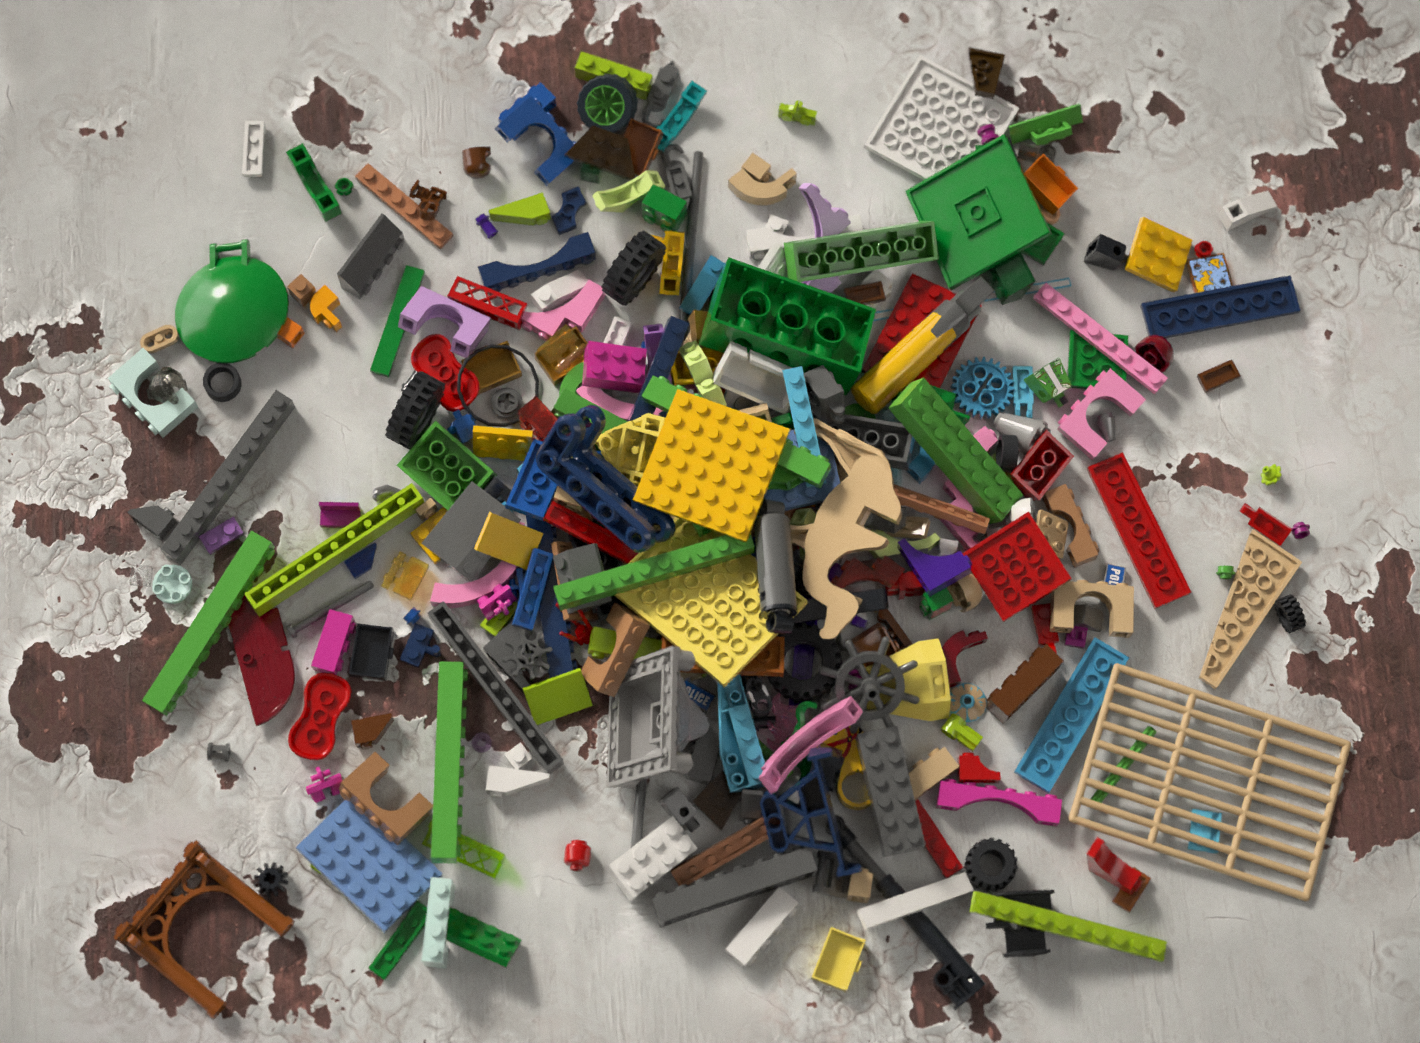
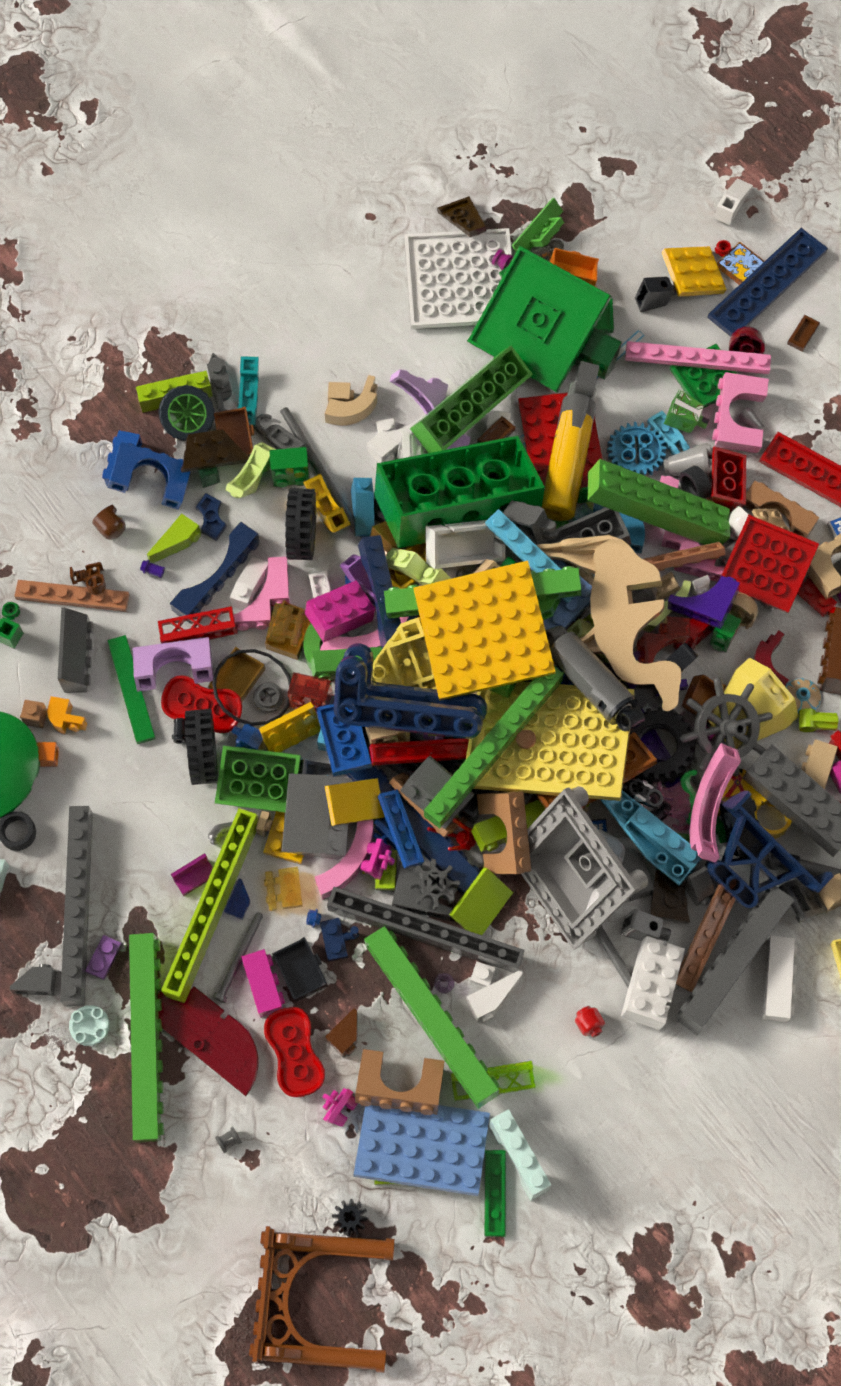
camera: 30 degrees left, 5 degrees down
green plate [447,907,522,968] -> none
lime plate [778,100,817,126] -> none
reddish brown plate [877,609,912,650] -> none
none -> nougat piece [516,730,536,749]

